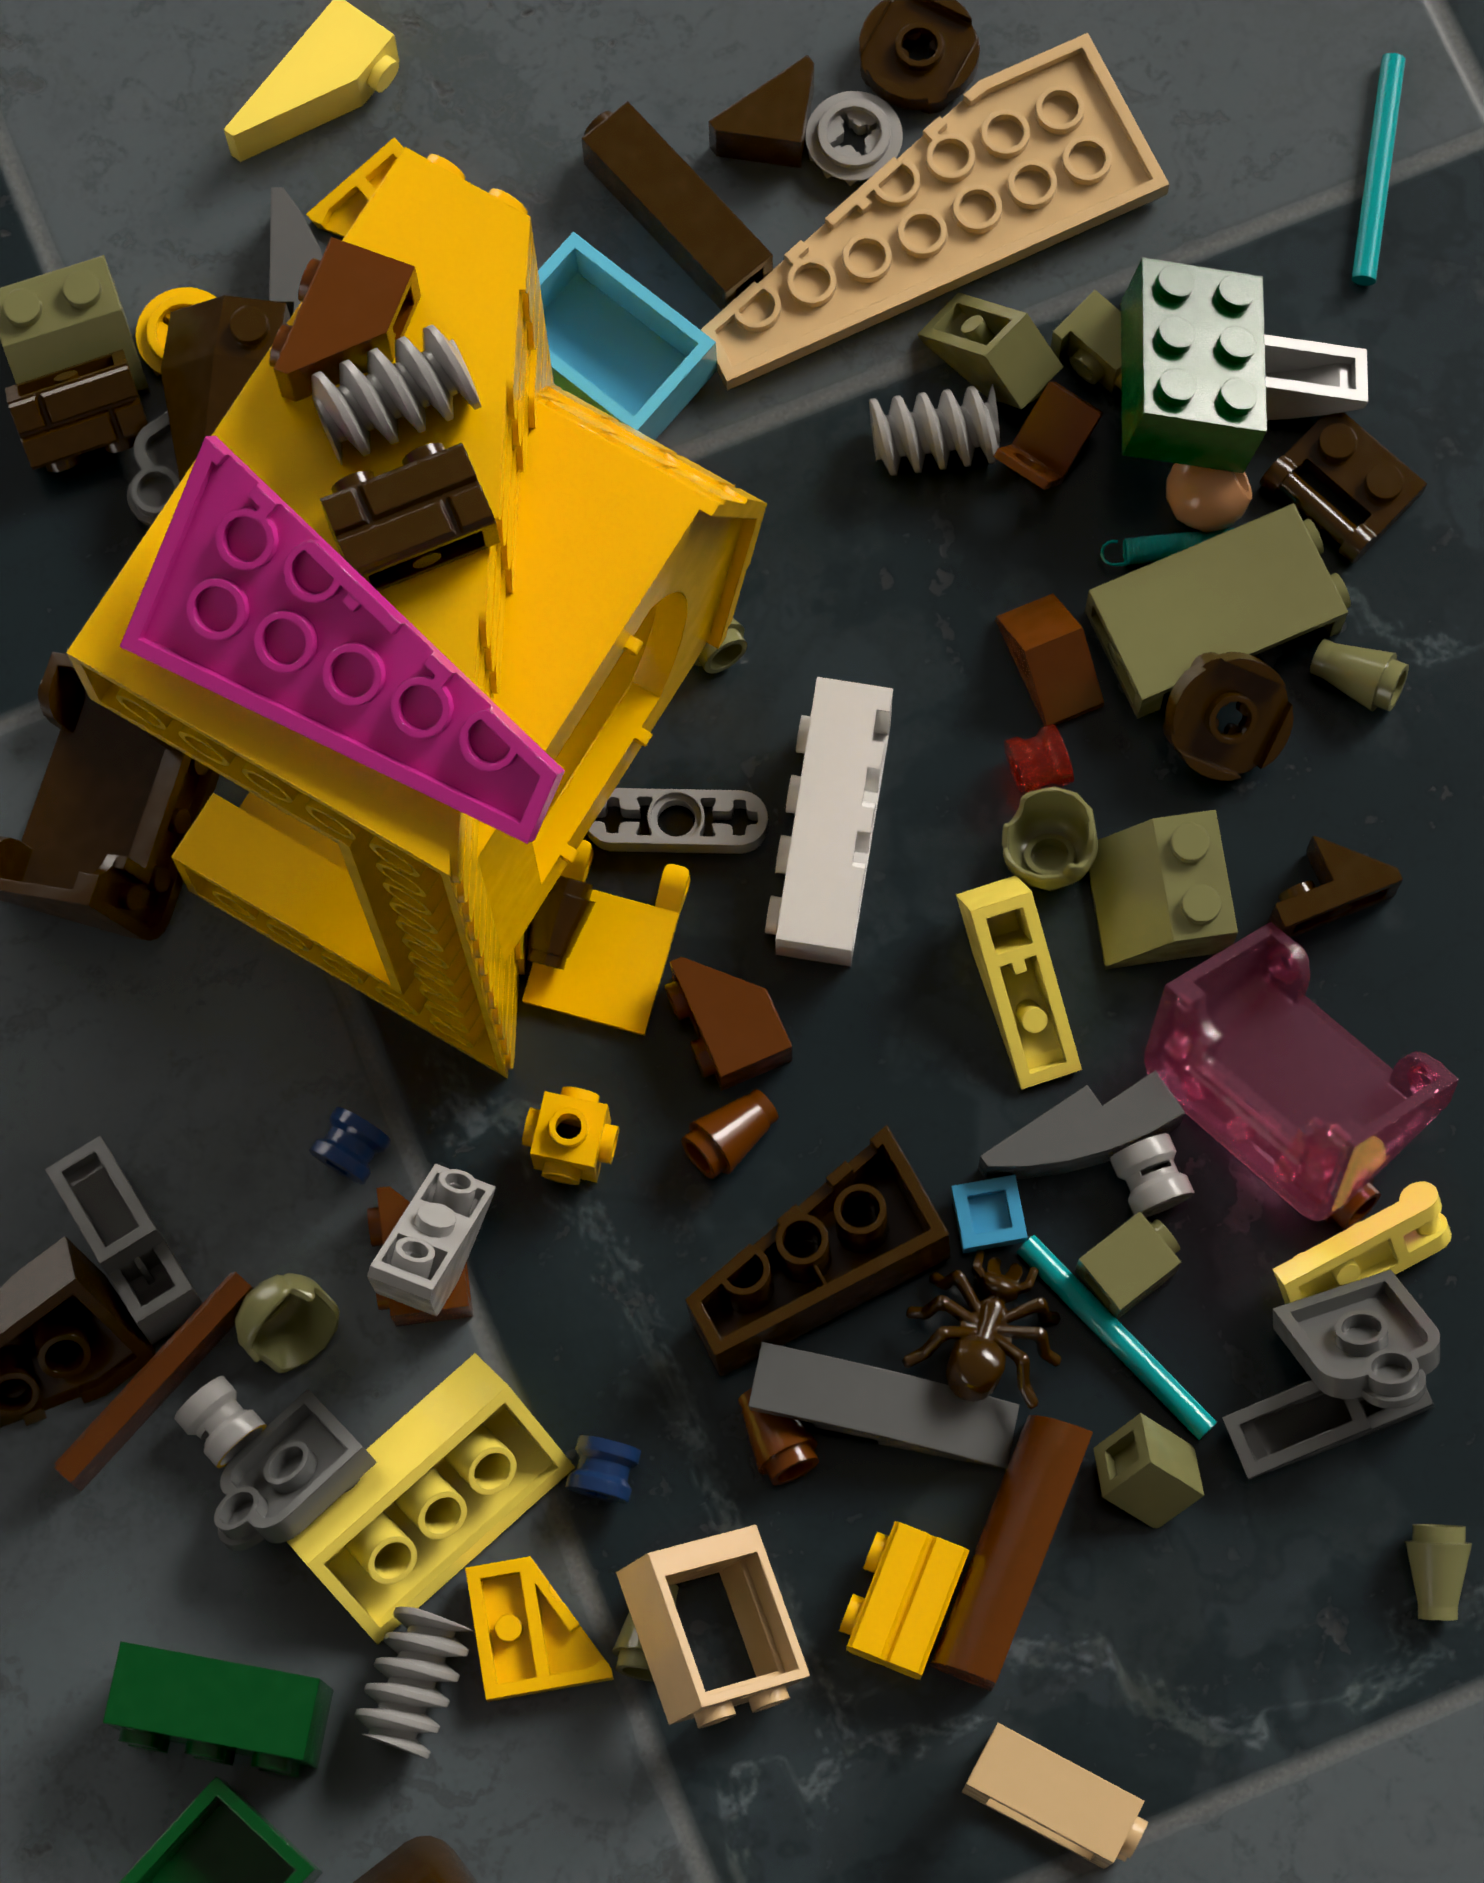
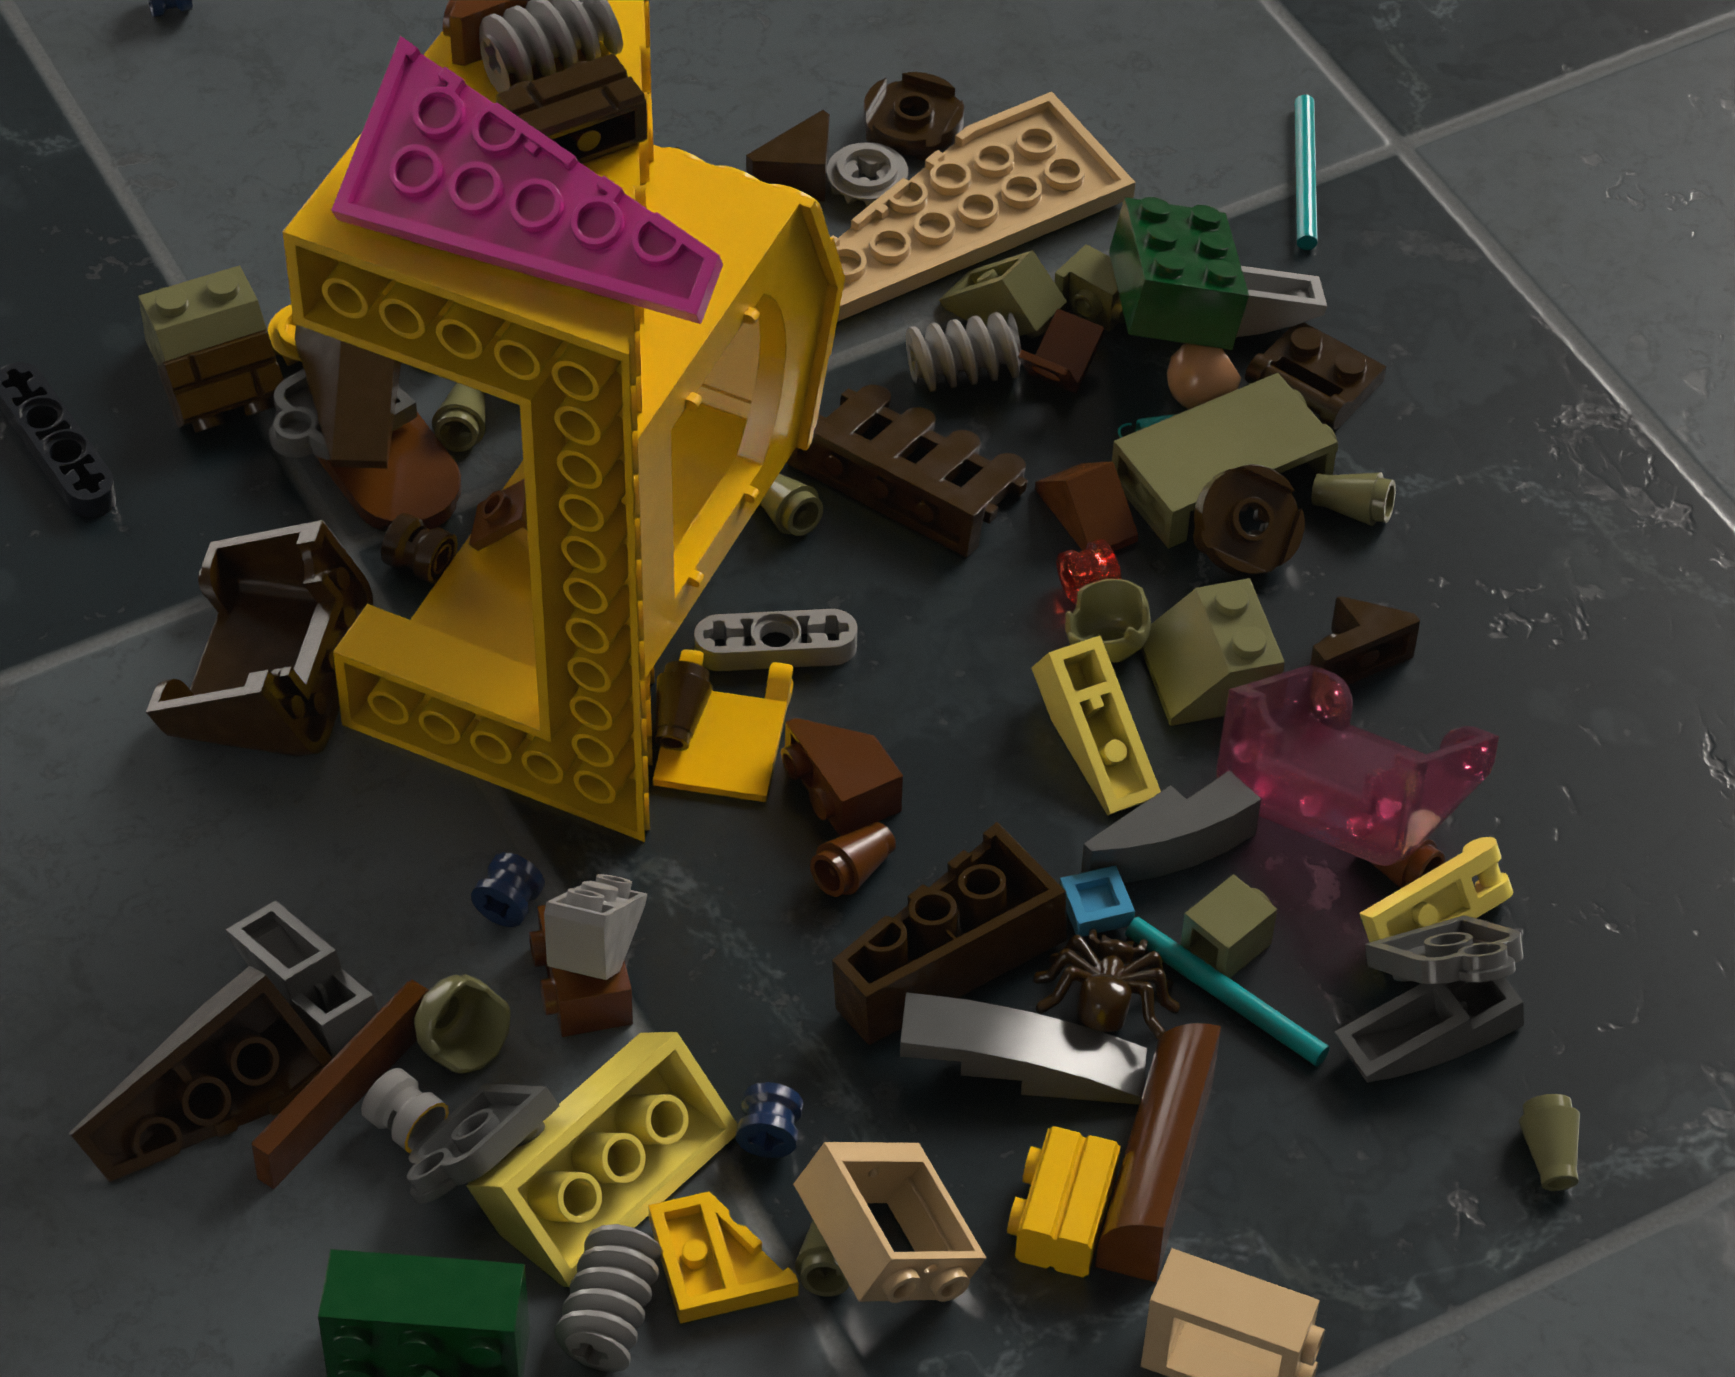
camera: 10 degrees left, 25 degrees down
yellow brick [522,1087,619,1185] -> none
reddish brown cone [738,1388,819,1485] -> none
white wedge [765,677,893,967] -> none
olive panel [1093,1413,1204,1528] -> none
light grey wheel [1110,1133,1195,1218] -> none
none -> dark brown fence [786,385,1028,558]

